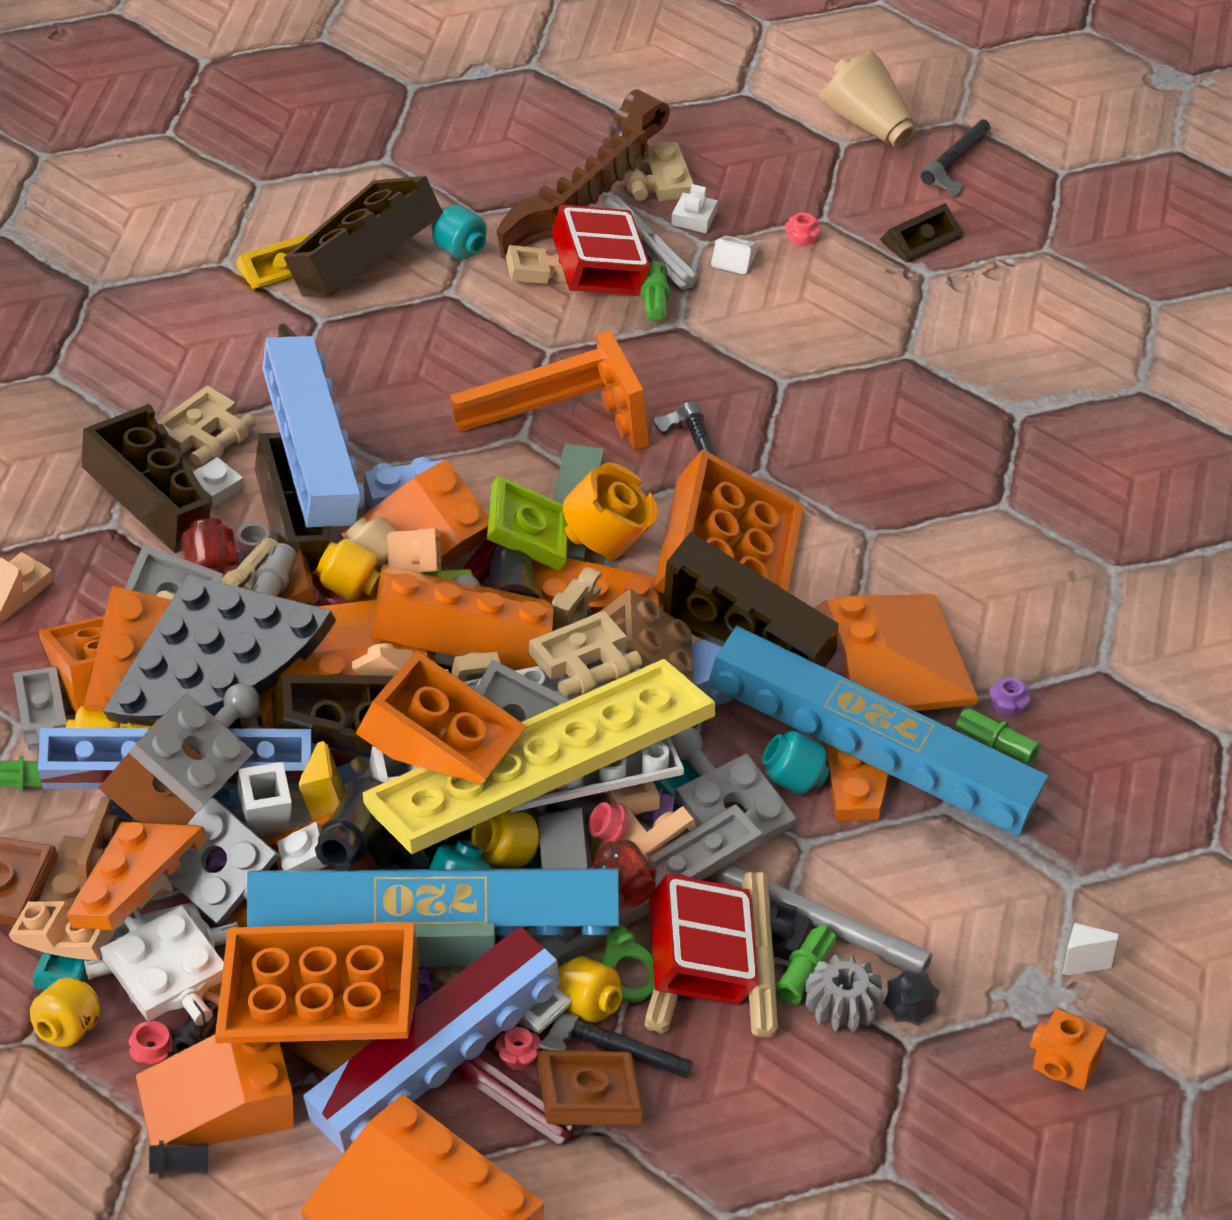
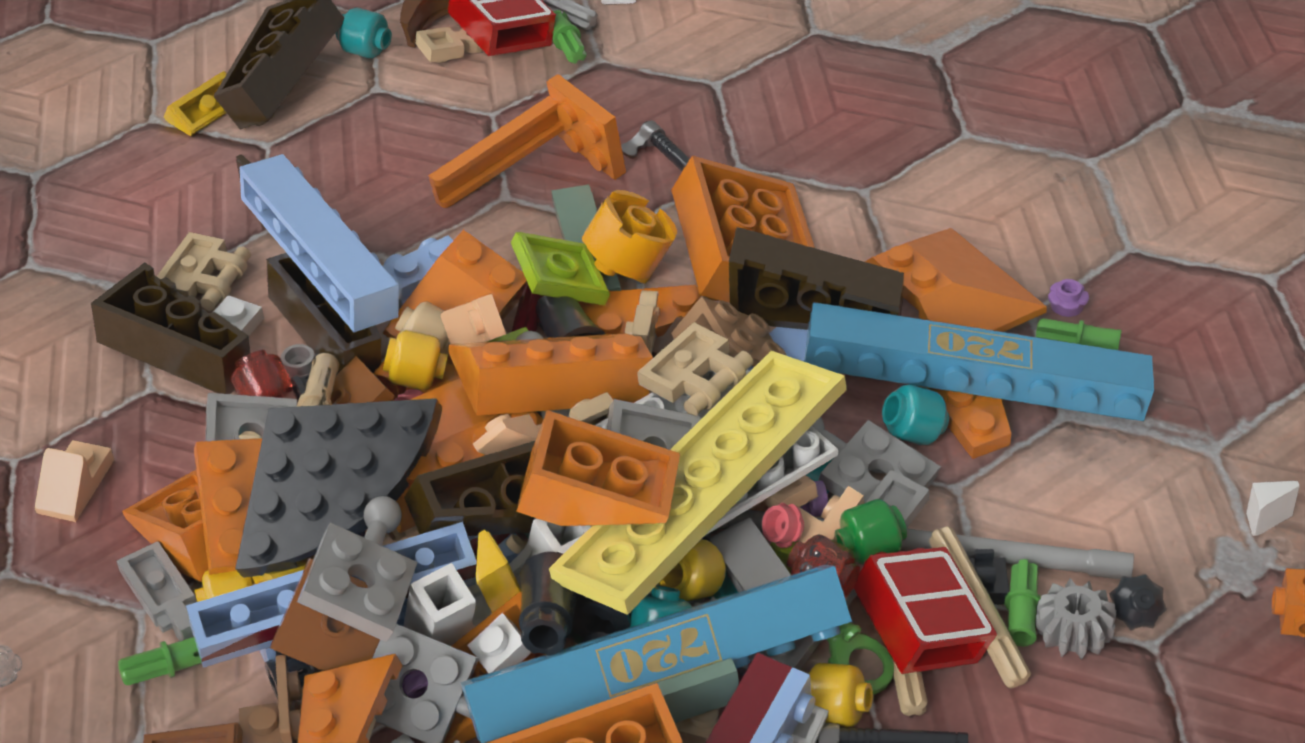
camera: 15 degrees left, 0 degrees up
light grey pin [252,543,297,597] -> none
none -> green head [834,499,907,566]

